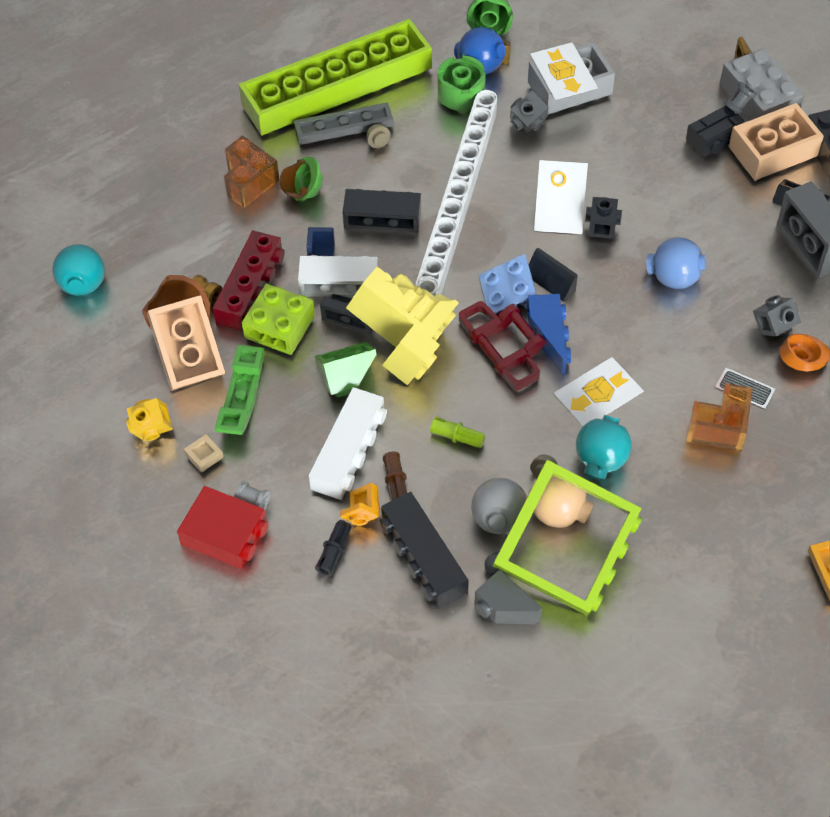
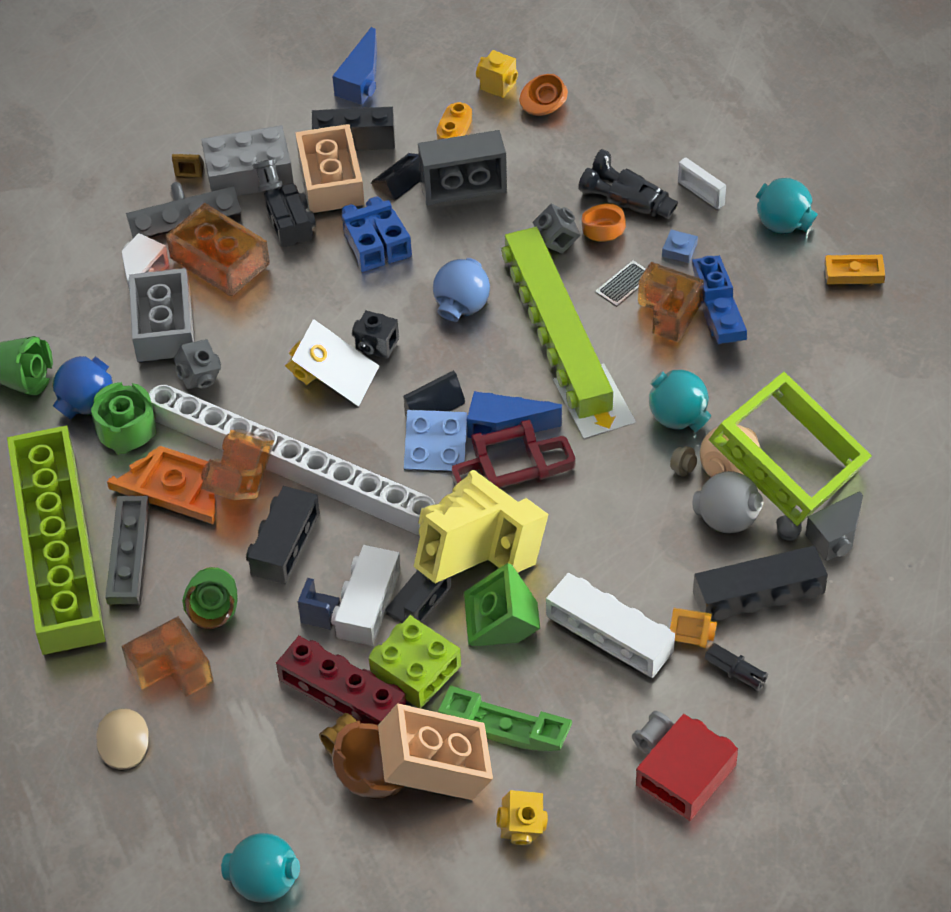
camera: 75 degrees left, 5 degrees down
tan plate [184,434,224,473] -> none
dark tan plate [367,124,390,148] -> none
reddish brown axle [382,451,407,500] -> none
lime axle [430,416,486,448] -> none
white sticker [530,42,598,100] -> none
none -> tan hat [96,709,148,770]
none -> orange wing [107,446,215,524]
none -> white slope [122,233,169,292]
none -> dark grey plate [126,182,241,238]
none -> clear orange brick [166,203,270,297]
none -> clear orange brick [201,429,274,500]
none -> blue hips [342,196,412,272]
none -> lime brick [501,226,613,419]
none -> medium blue plate [662,229,698,263]
none -> blue slope [692,255,747,344]

